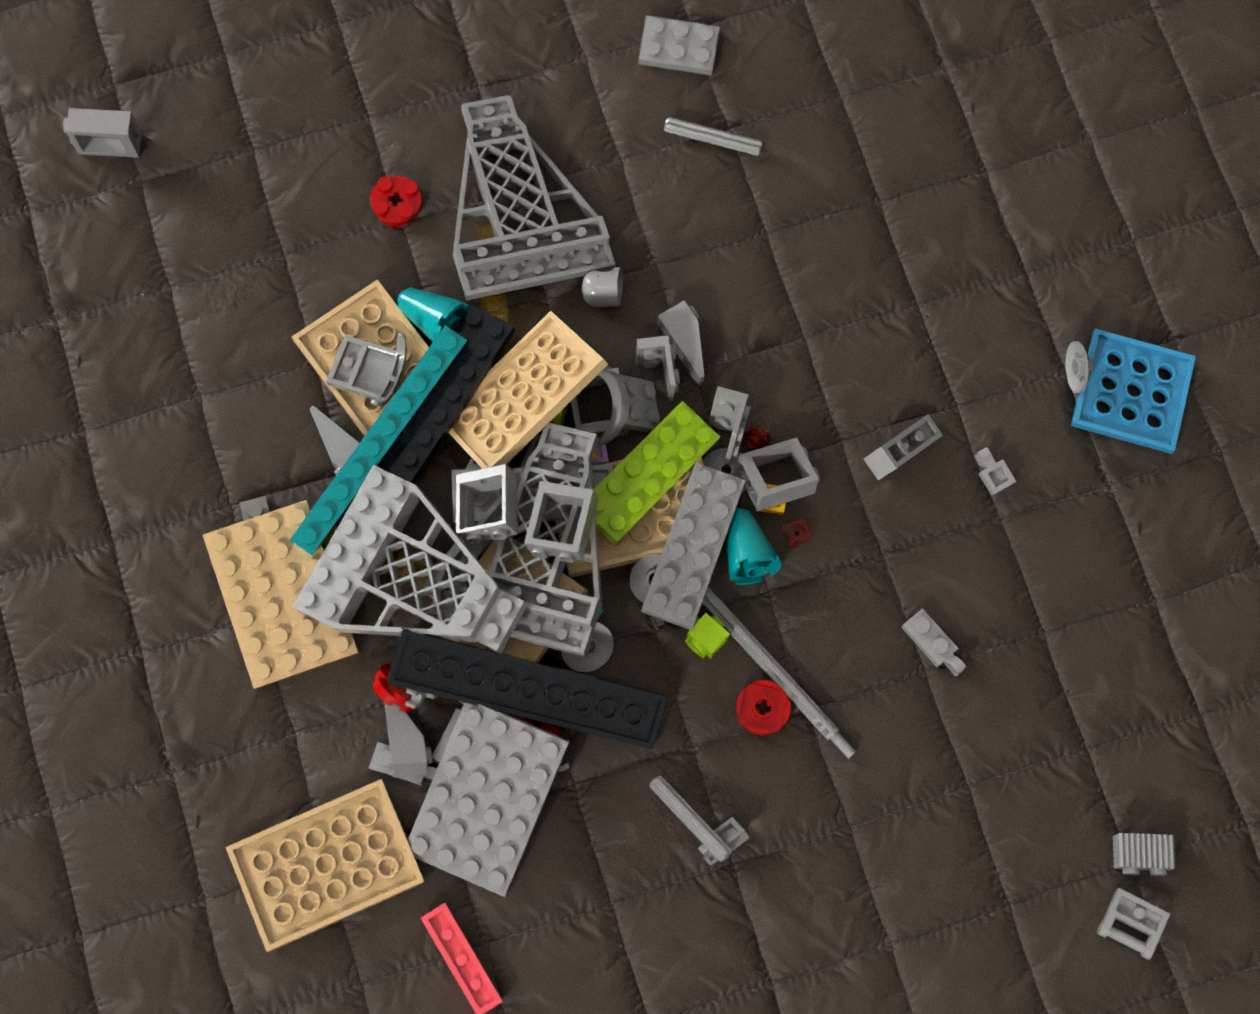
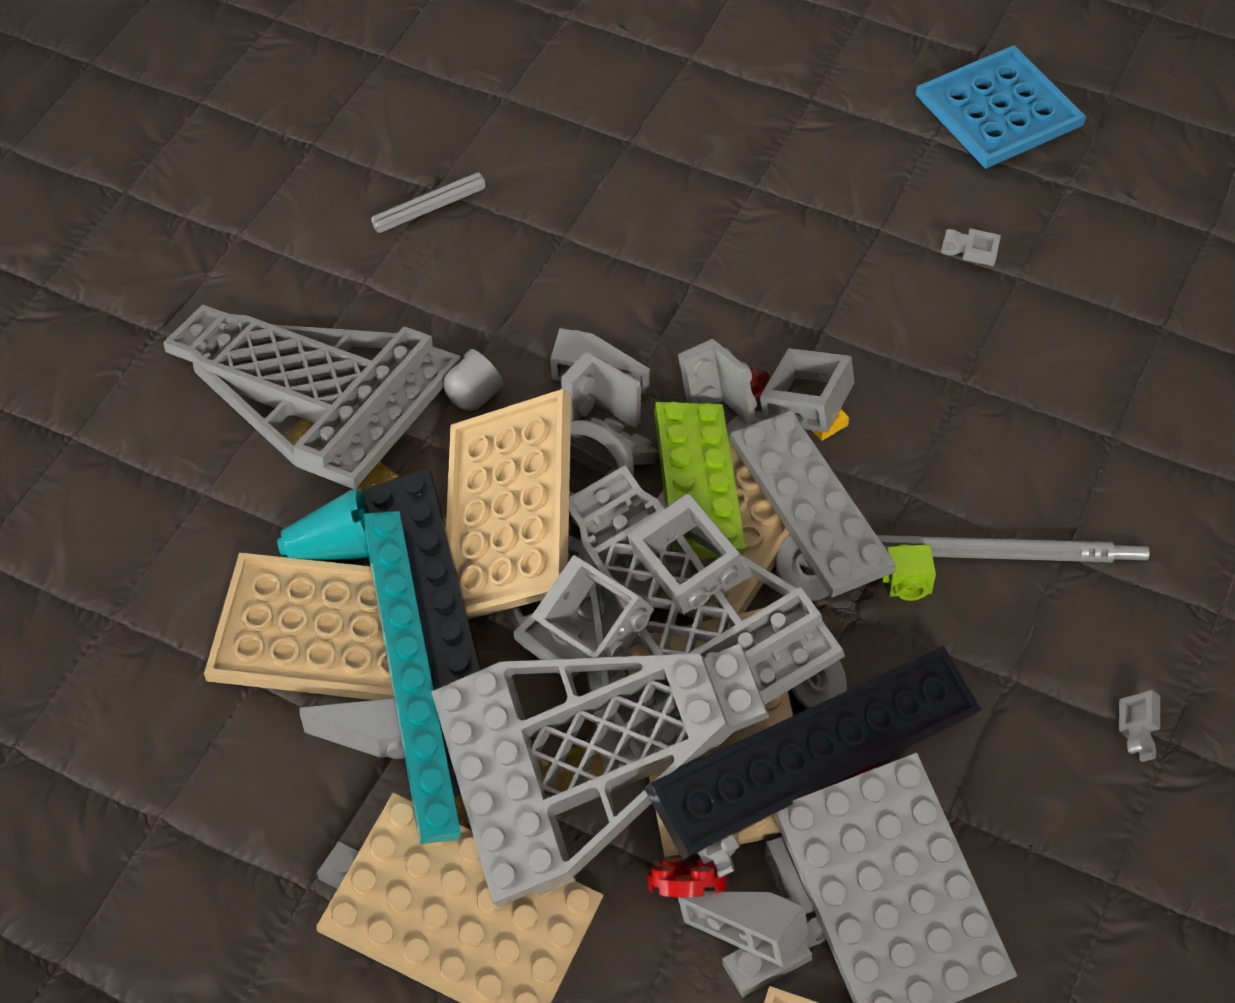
camera: 40 degrees left, 20 degrees down
light grey piece [326,333,407,407] -> none
red plate [370,176,422,227] -> none
light grey plate [638,15,719,76] -> none
light grey axle [649,776,732,862] -> none
teal cone [726,508,782,585] -> none
red plate [736,680,791,736] -> none
clear red plate [782,518,813,548] -> none
light grey slope [863,414,943,480] -> none
light grey plate [901,608,966,677] -> none
light grey dish [1065,341,1093,393] -> none

